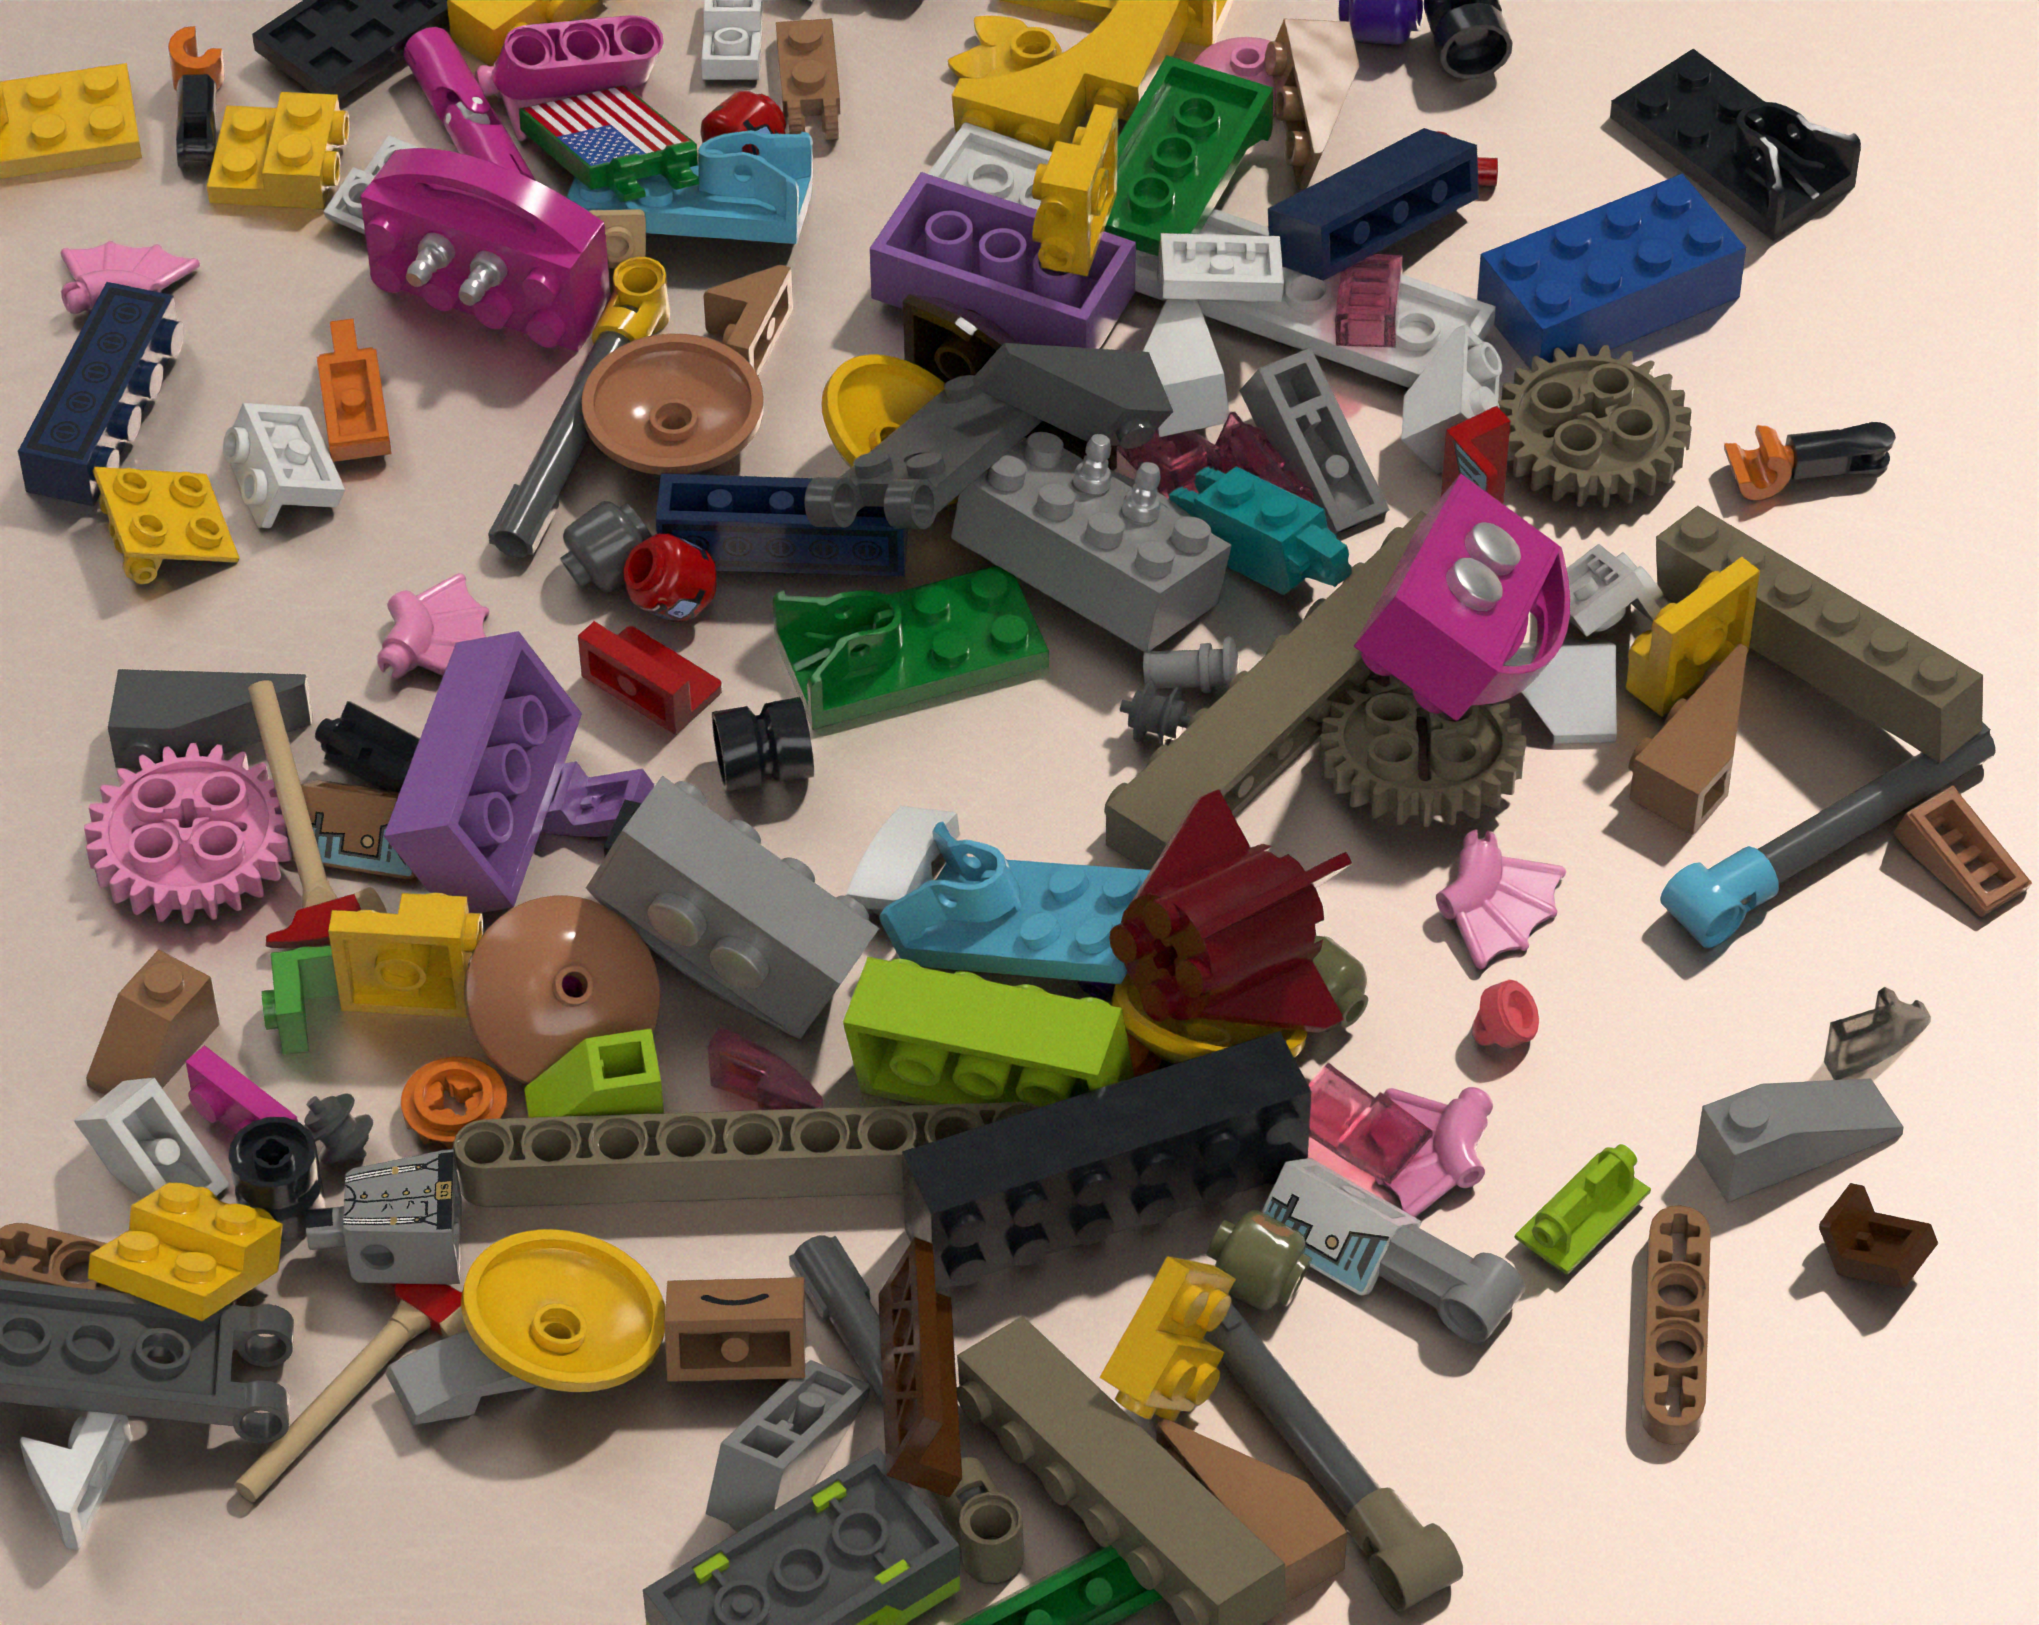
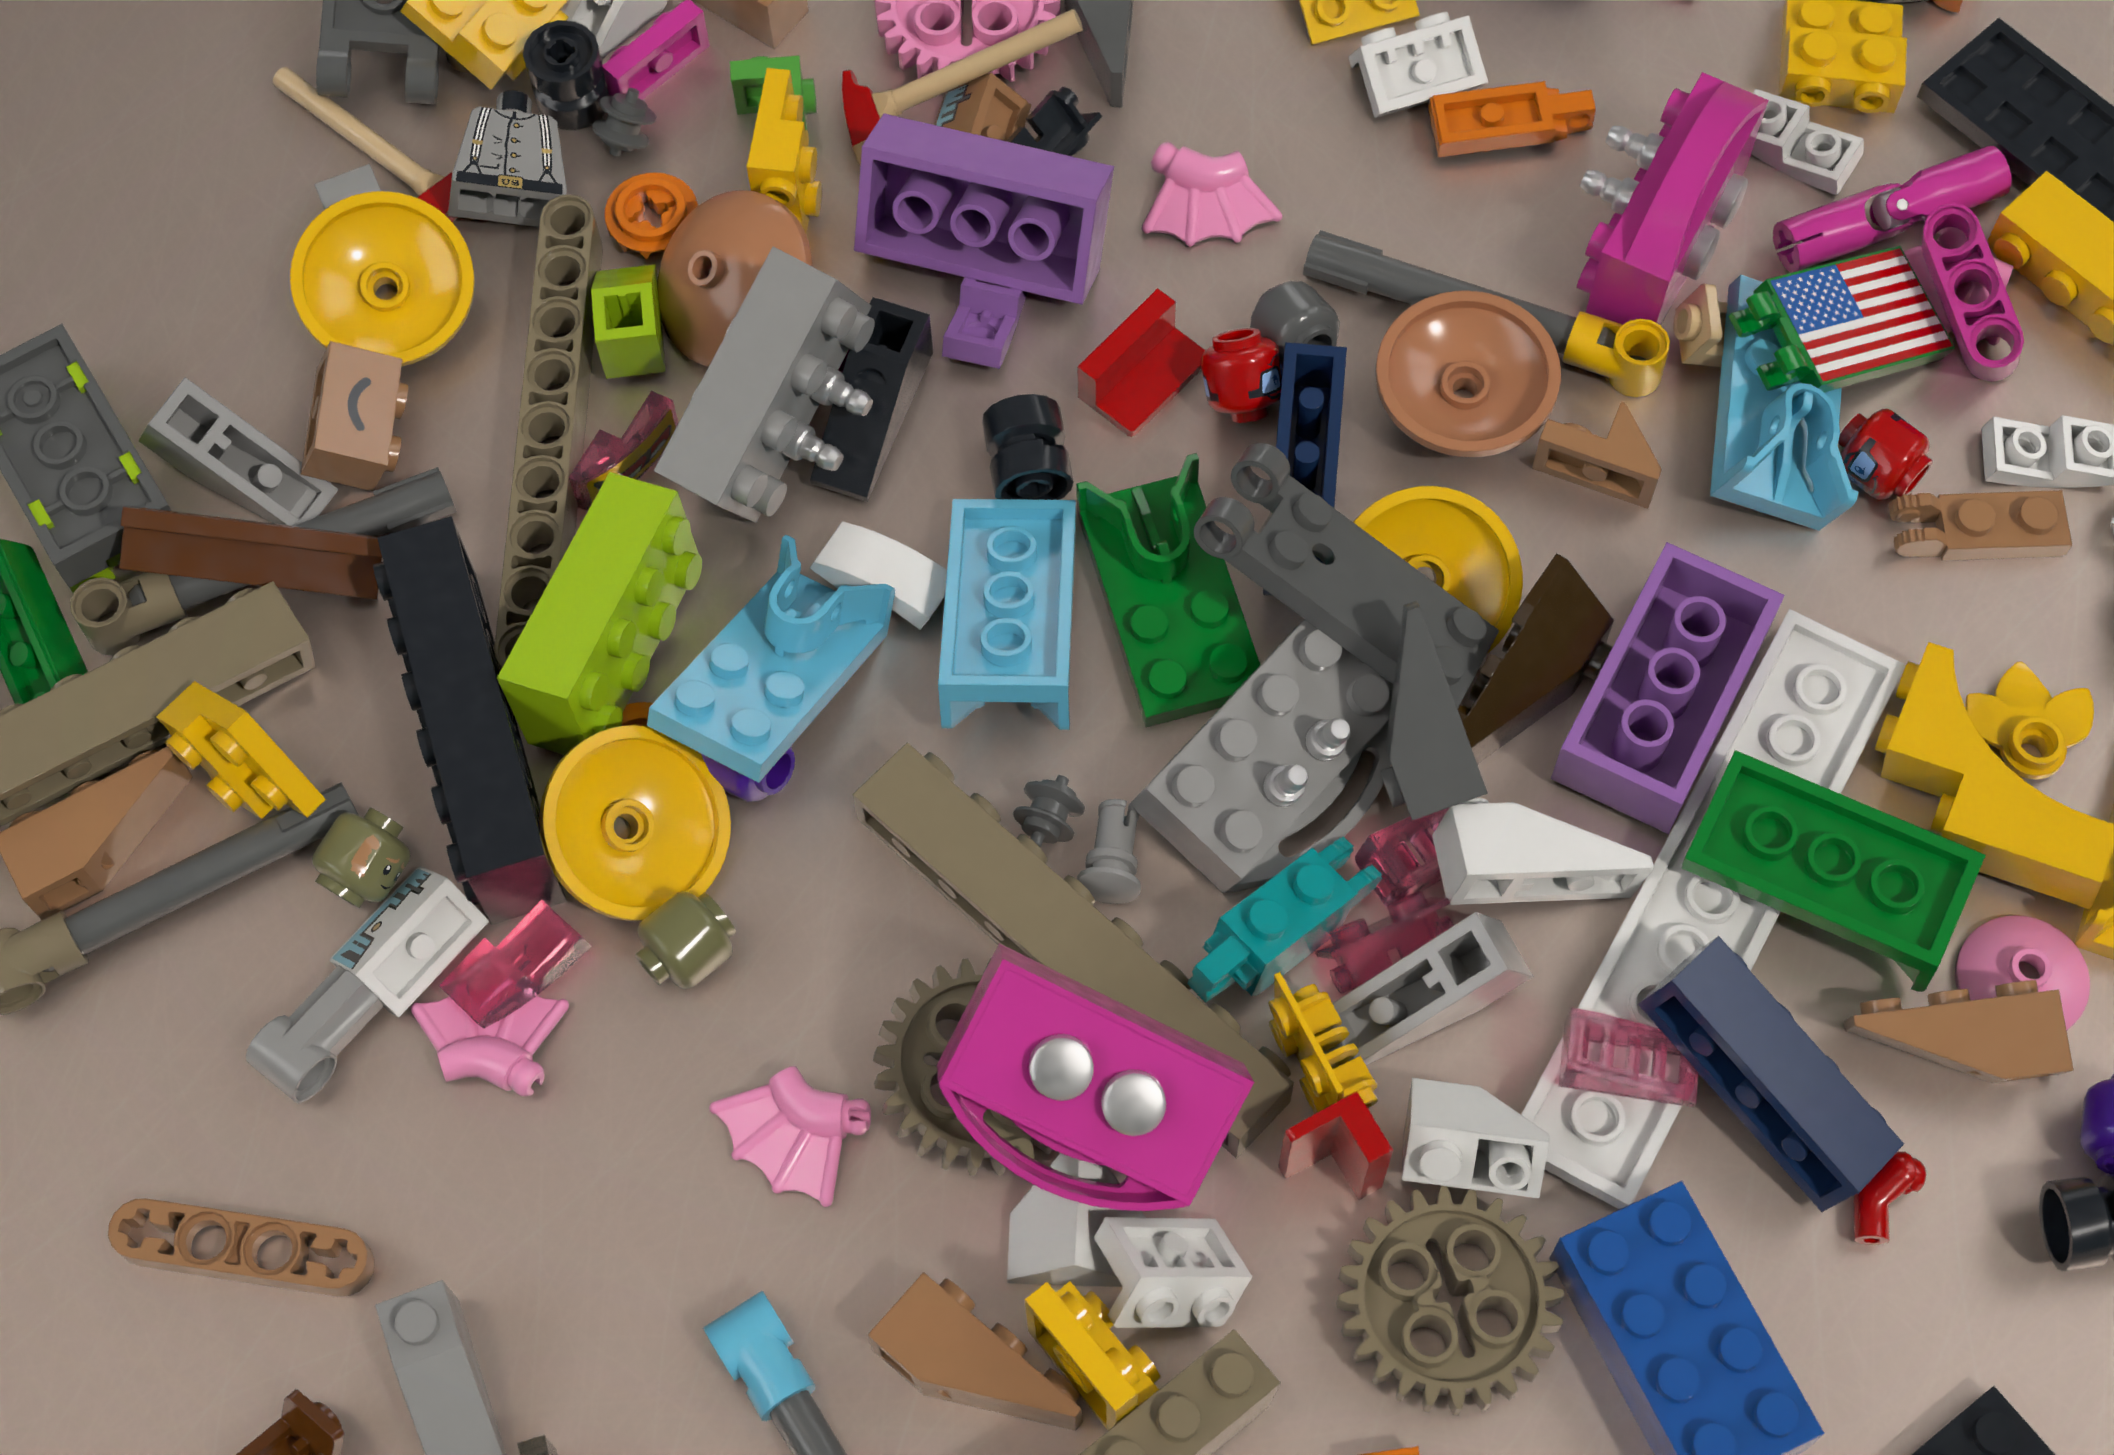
camera: 95 degrees right, 15 degrees up
yellow plate [1032,104,1118,276] -> none
dark red brick [1109,789,1352,1033] -> none
white bracket [1157,233,1284,302] -> none
coral tile [1472,979,1539,1049] -> none
lime hinge [1514,1144,1651,1275] -> none
none -> medium azure plate [938,499,1076,730]
none -> yellow hinge [1268,972,1378,1114]

